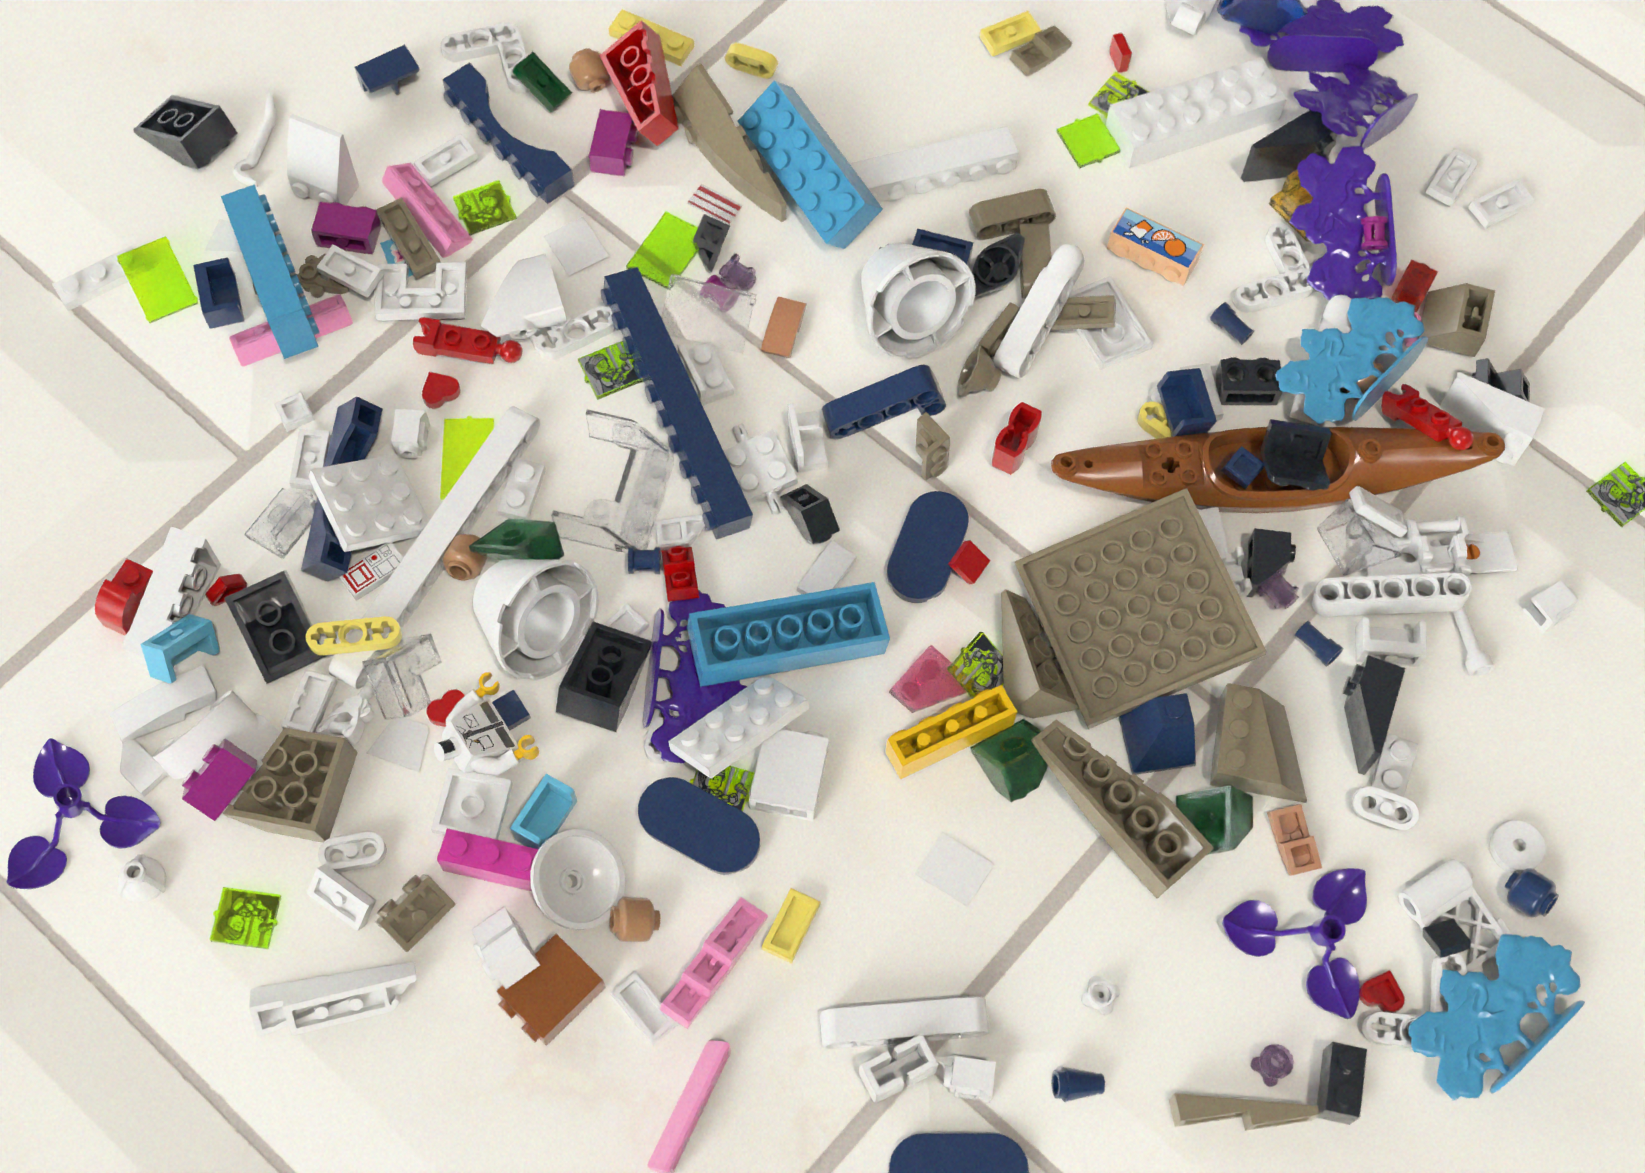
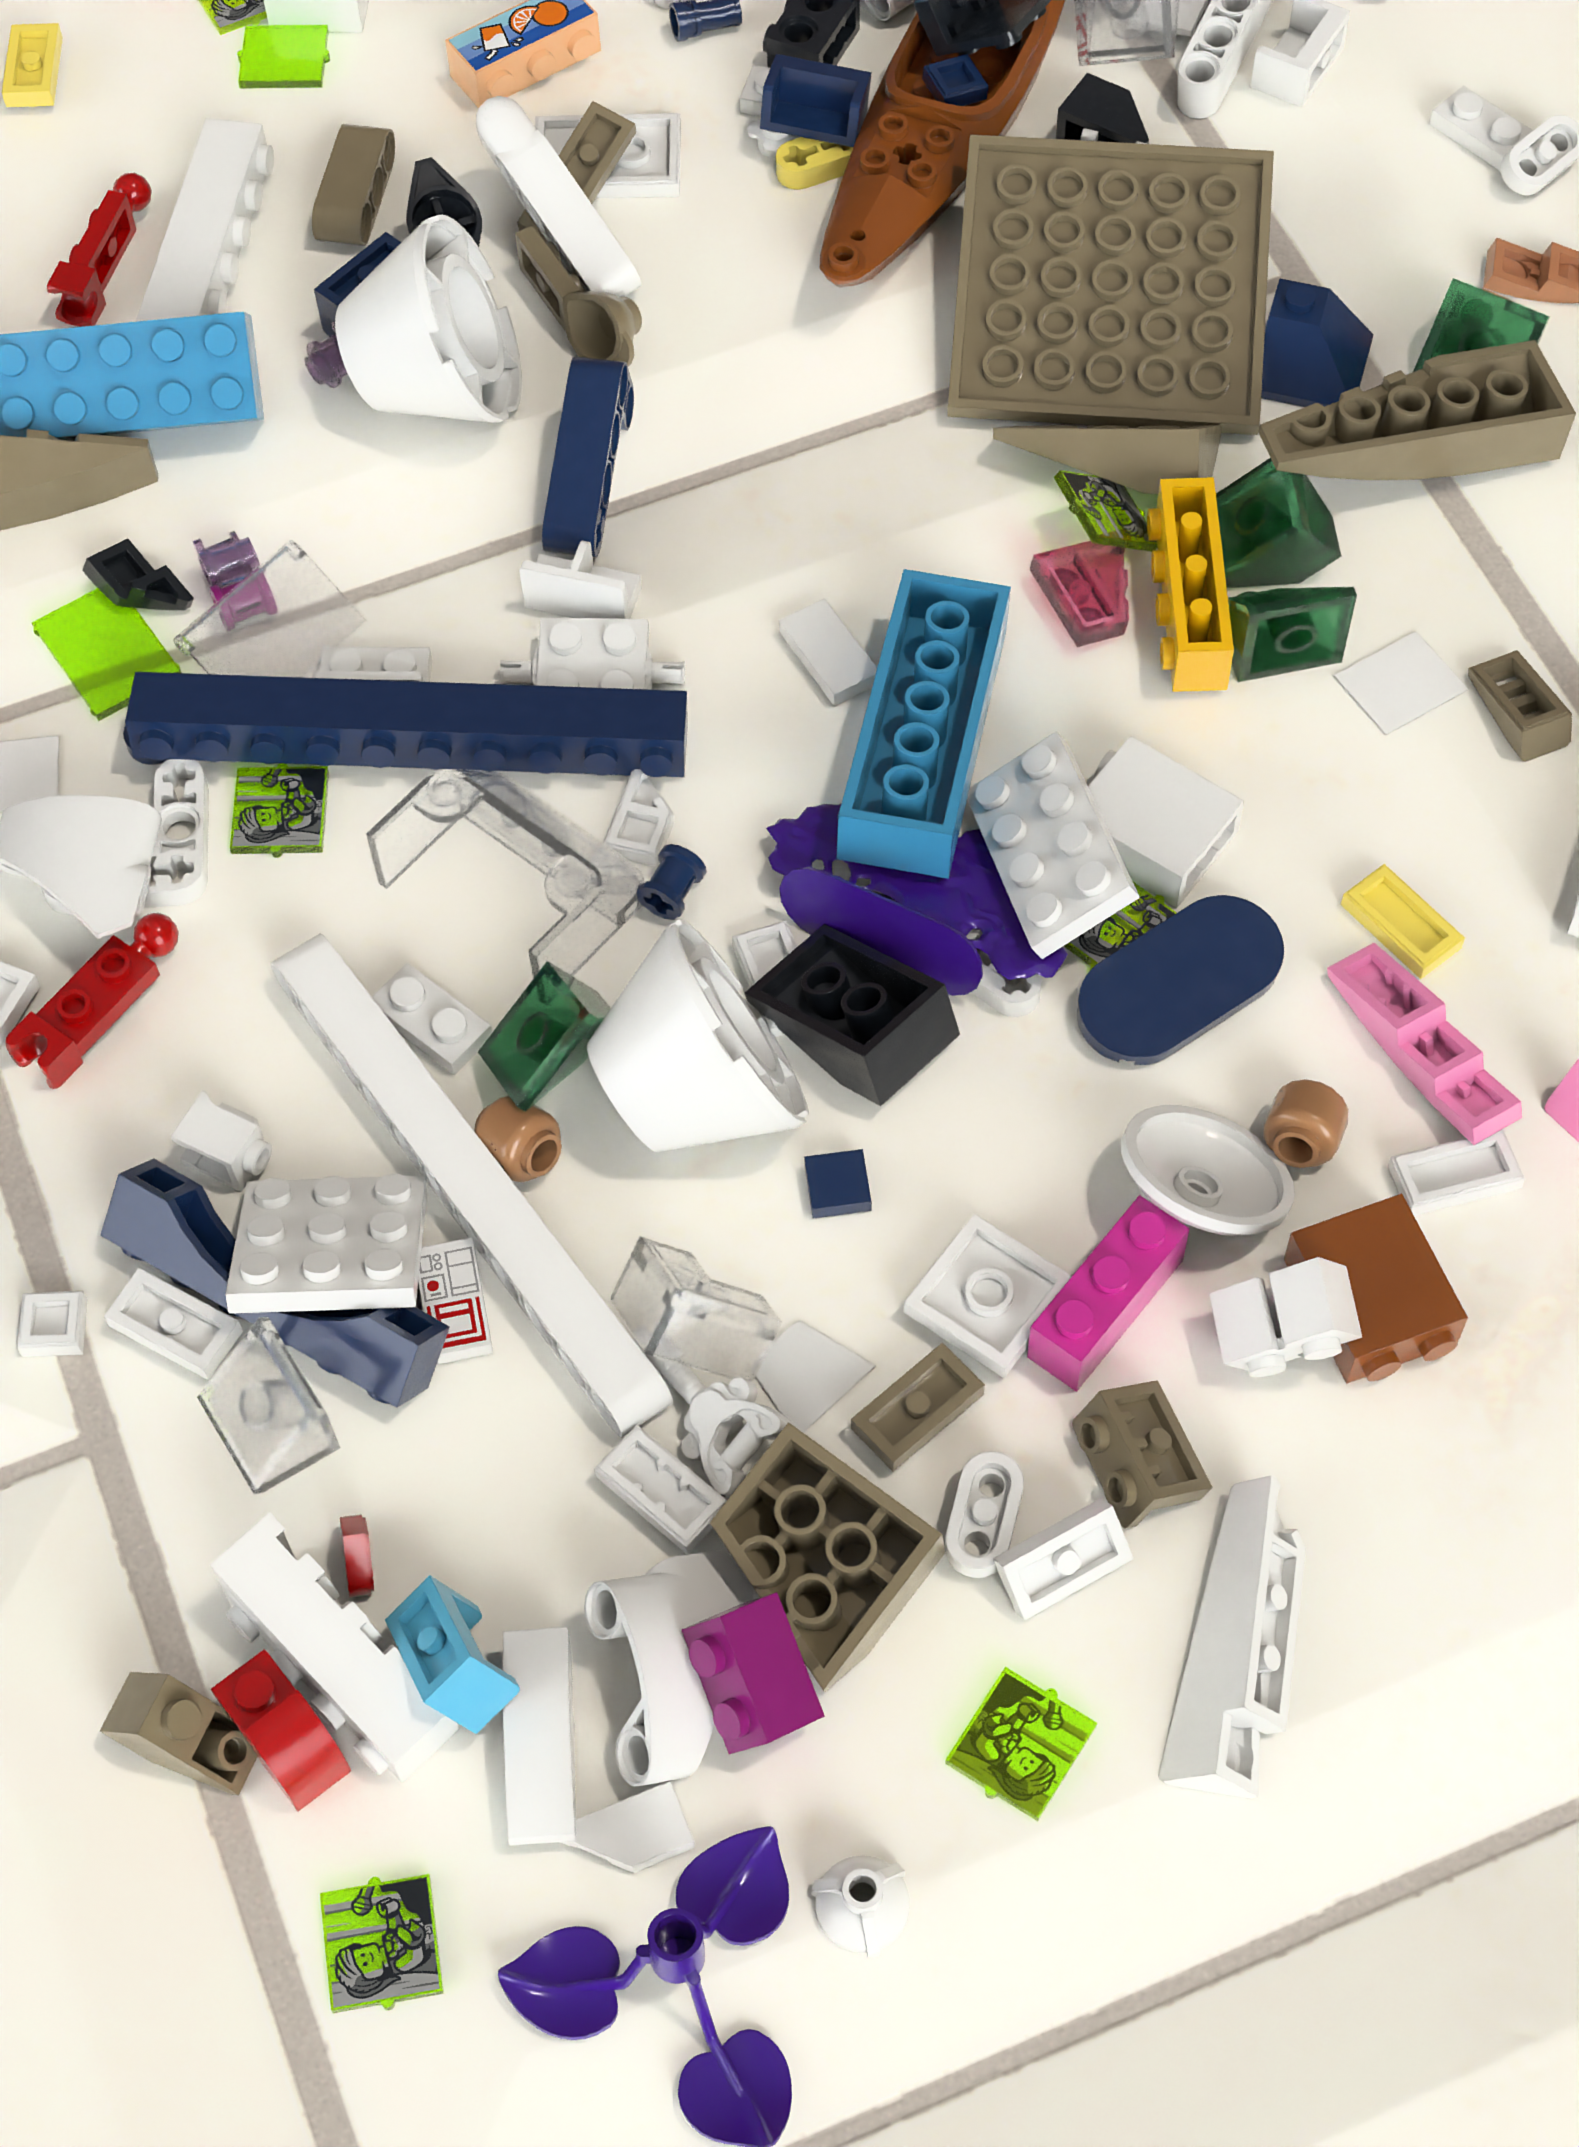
camera: 60 degrees left, 5 degrees down
black slope [224,570,326,684] -> none
light yellow beam [306,616,402,655] -> none
red tile [422,372,461,409] -> none
red tile [426,689,465,727] -> none
white torso [434,672,539,776] -> none
clear neon green piece [440,416,494,500] -> none
medium azure panel [510,774,577,849] -> none
red slope [661,546,699,602] -> none
clear sticker [687,184,743,225] -> none
nougat slope [761,296,807,359] -> none
black slope [780,484,840,544] -> none
dark blue tile [887,491,969,603] -> none
dark tan bracket [915,412,950,481] -> none
red tile [948,540,991,584] -> none
red brick [992,402,1042,475] -> none
dark tan slope [1010,25,1072,76] -> none
dark tan beam [1018,223,1051,299] -> none
dark tan wedge [1210,683,1307,803] -> none
clear purple brick [1257,568,1299,609] -> none
dark blue pin [1295,621,1344,667] -> none
black slope [1342,655,1406,775] -> none
none -> red plate [47,172,152,327]
none -> dark tan slope [100,1672,257,1795]
none -> piece [320,1874,444,2014]
none -> dark tan plate [851,1342,985,1472]
none -> clear green slope [1228,586,1357,682]
none -> dark tan slope [1468,650,1572,762]

